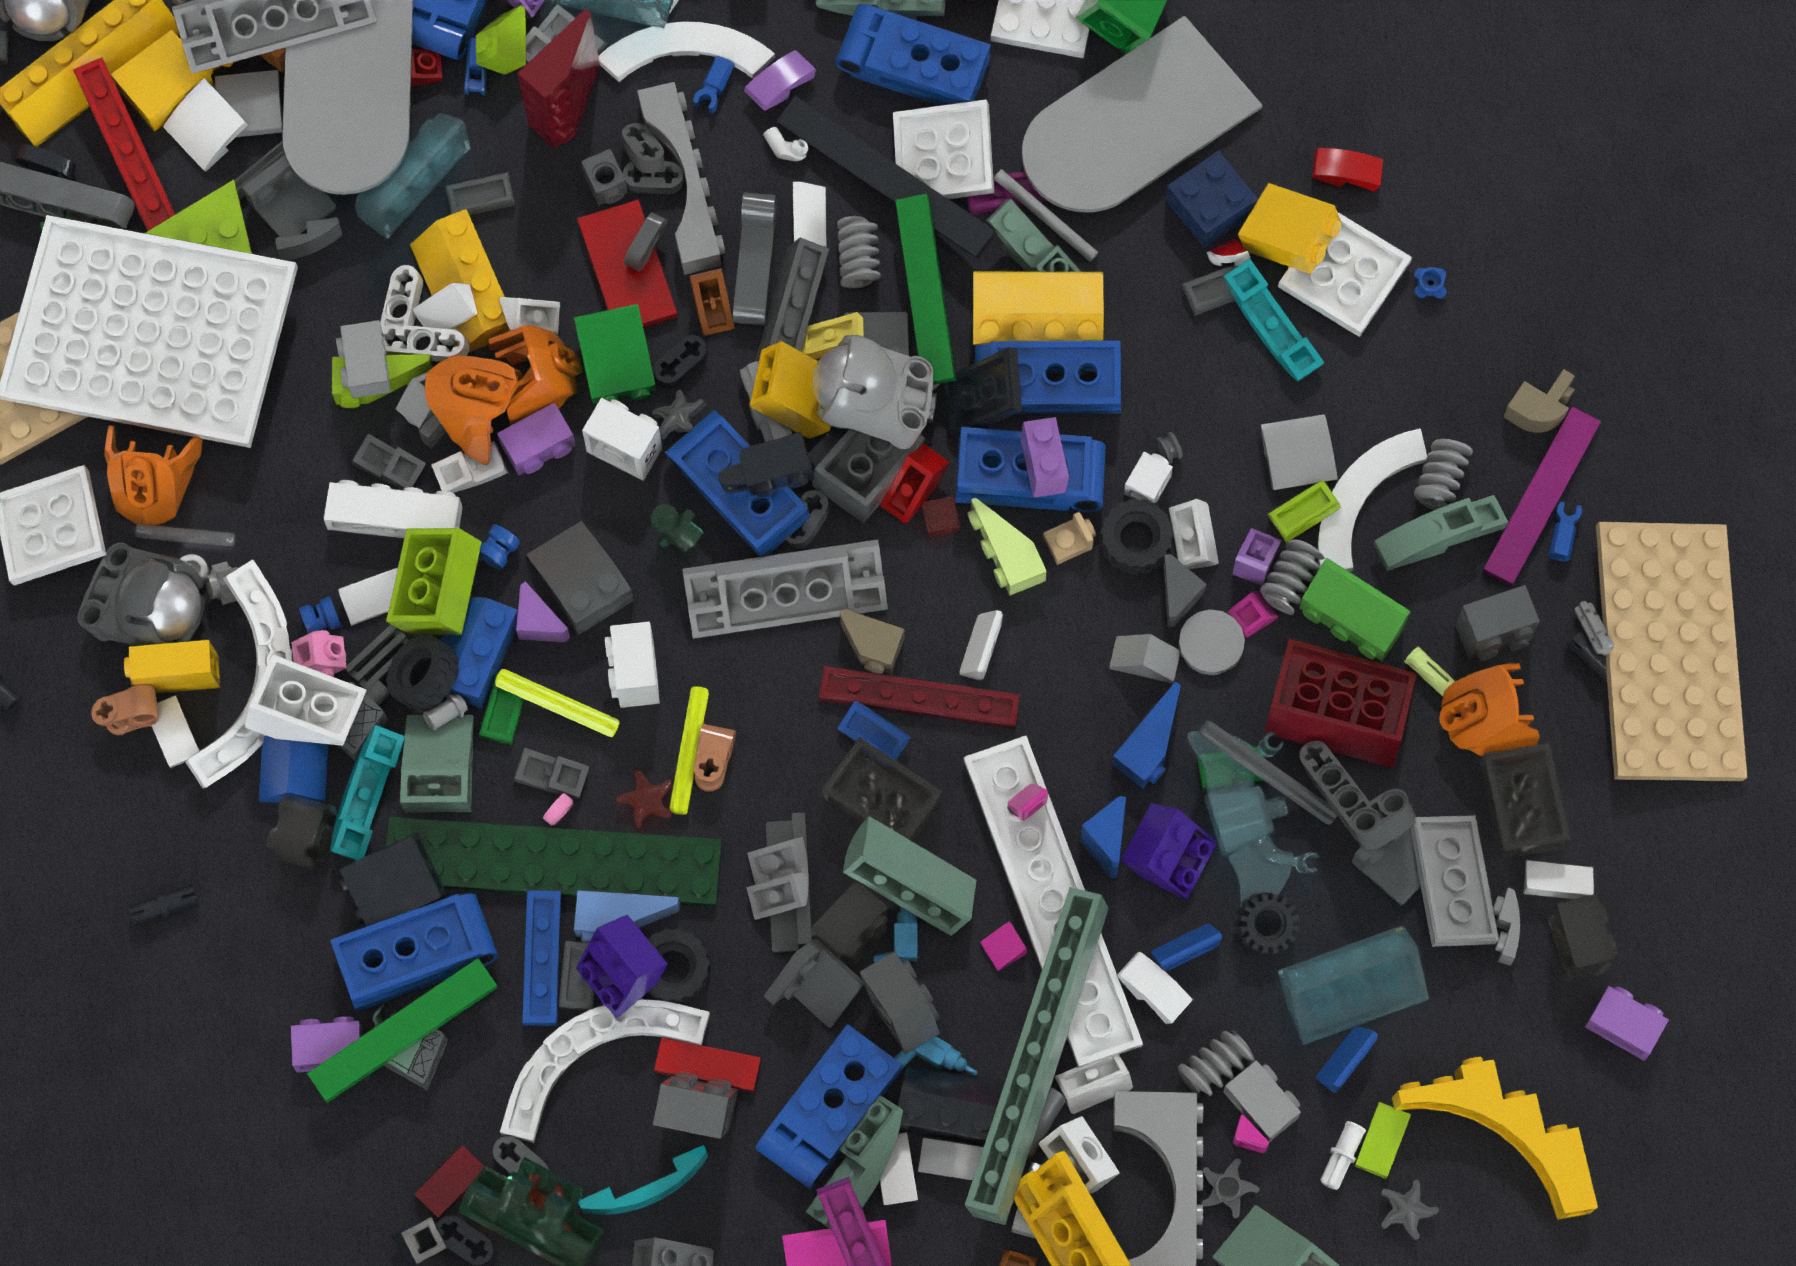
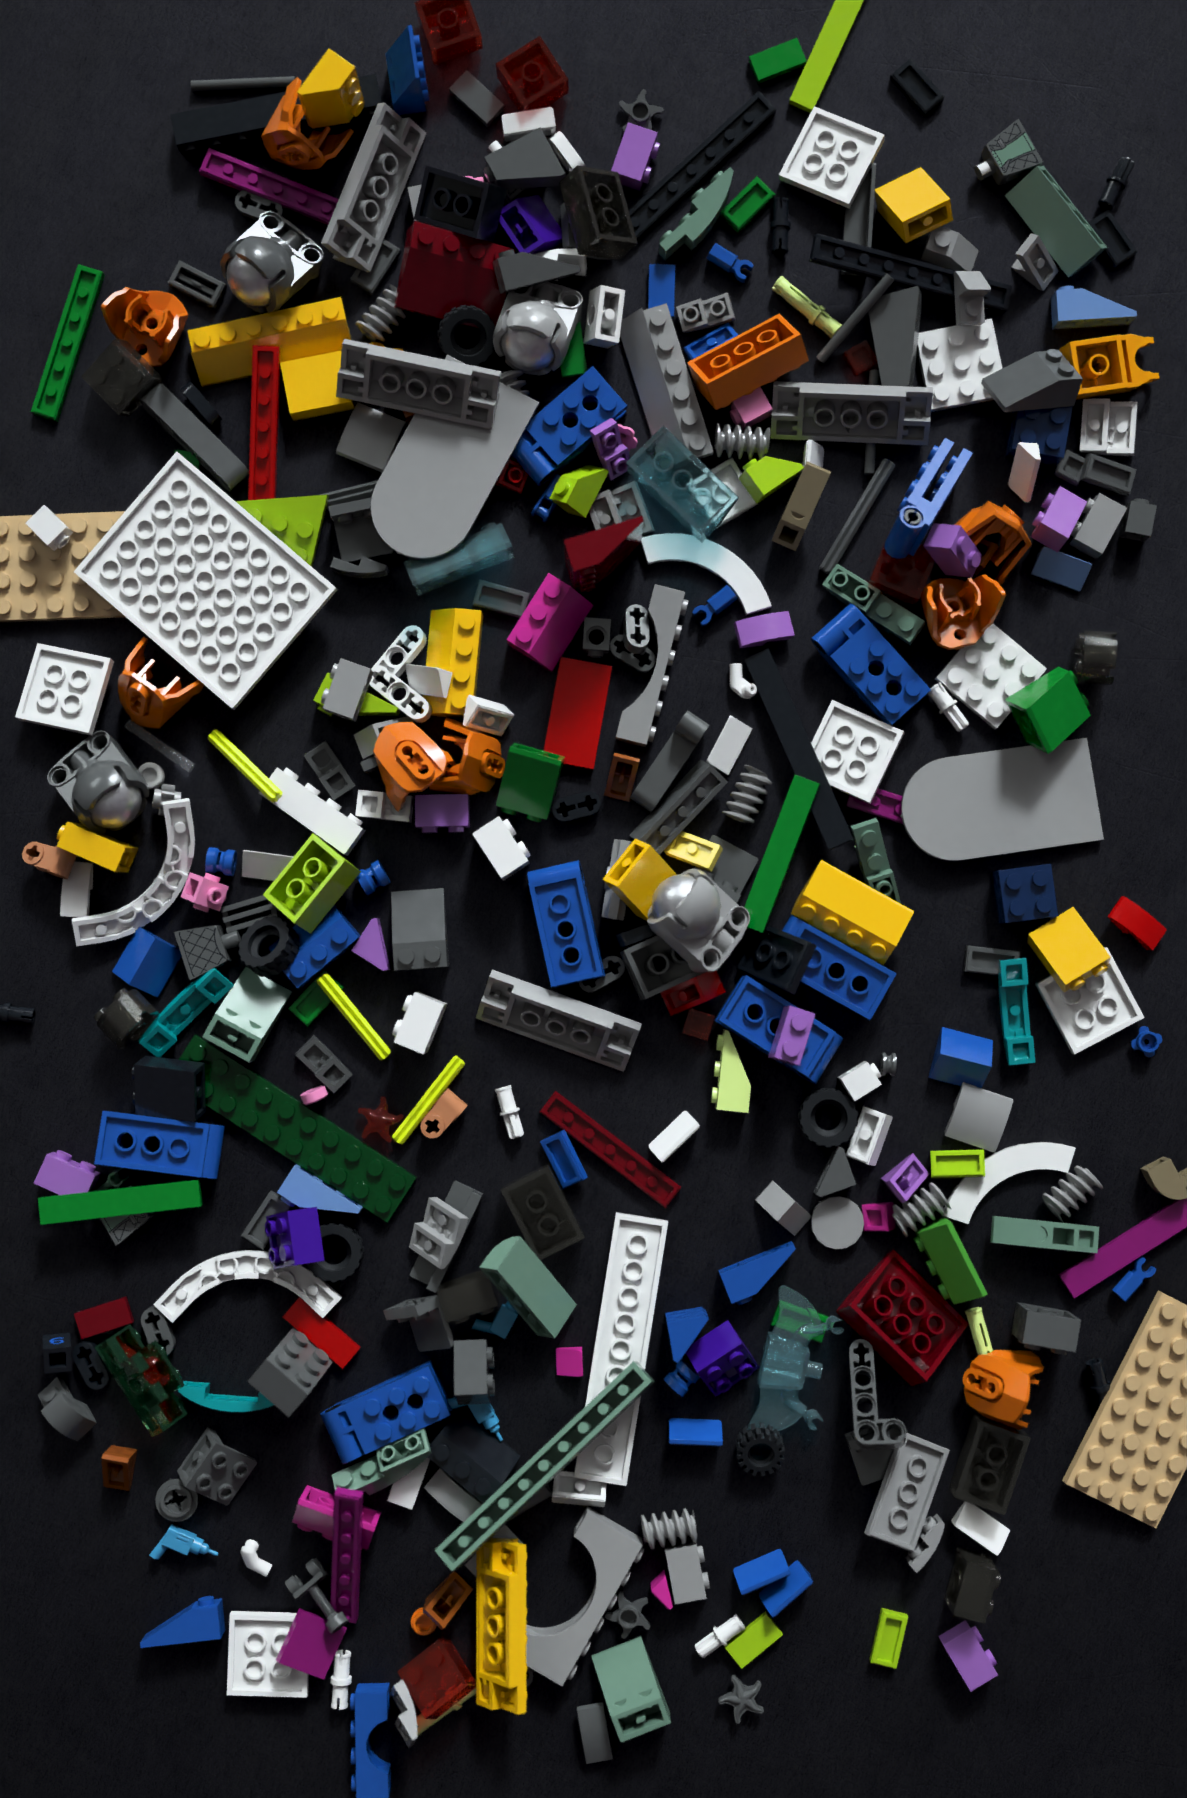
camera: 25 degrees right, 15 degrees up
white slope [164,78,248,172] -> none
white slope [245,655,367,746] -> none
light grey pin [423,694,468,731] -> none
blue plate [522,891,562,1026] -> none
dark grey beam [624,212,668,272] -> none
clear green hips [650,504,704,553] -> none
dark grey animal [652,390,706,439] -> none
black hinge [718,432,815,497] -> none
dark tan slope [840,608,904,675] -> none
light grey bar [993,169,1098,262] -> none
dark pink slope [1007,783,1048,821] -> none
white brick [1038,1116,1120,1194] -> none
tan bracket [1043,512,1096,565] -> none
white slope [1117,952,1193,1024] -> none
dark grey axle [1198,720,1337,825] -> none
tile [1207,239,1250,266] -> none
clear light blue slope [1277,925,1429,1045] -> none
yellow arch [1392,1057,1598,1220] -> none
light grey axle [1575,601,1614,656] -> none
none -> neon yellow axle [208,729,282,803]
none -> white axle [495,1085,524,1139]
none -> dark pink slope [507,573,593,672]
none -> blue wheel [664,1359,701,1397]
none -> blue slope [759,1560,813,1617]
none -> lime tile [869,1608,908,1669]
none -> white axle [928,682,969,732]
none -> blue slope [928,1027,993,1088]

